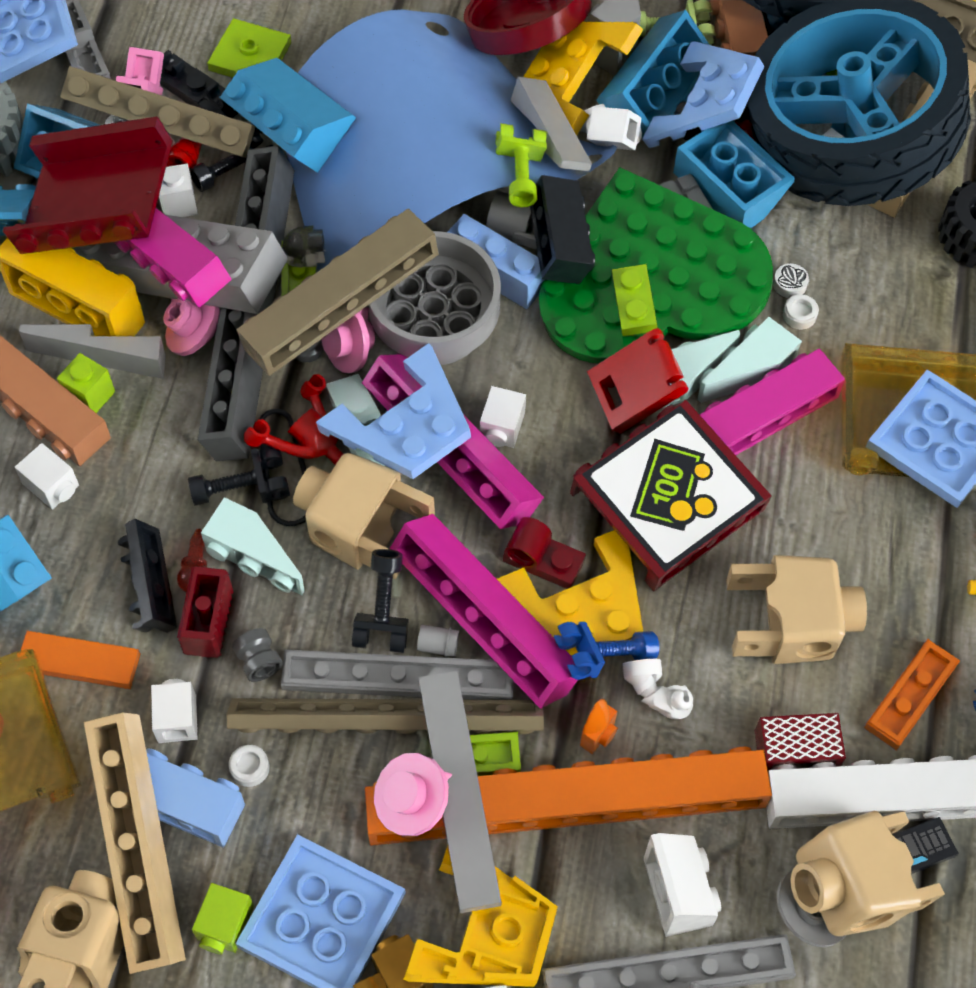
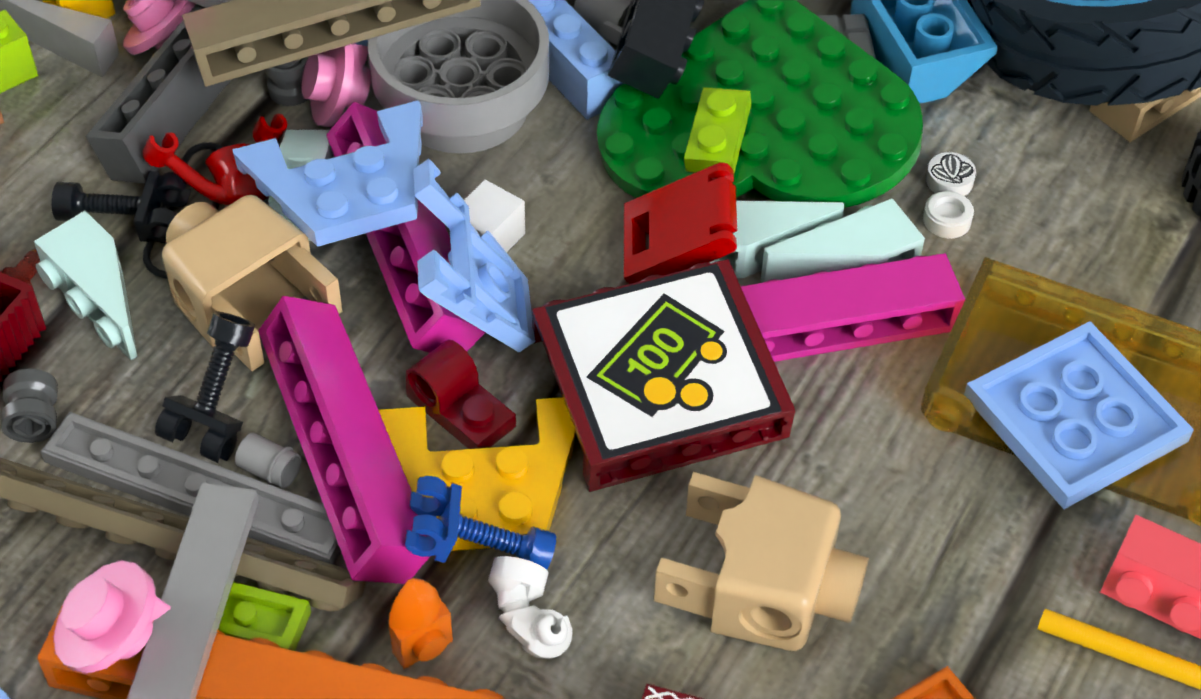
camera: 20 degrees right, 10 degrees down
none -> light blue wing [413,158,535,352]

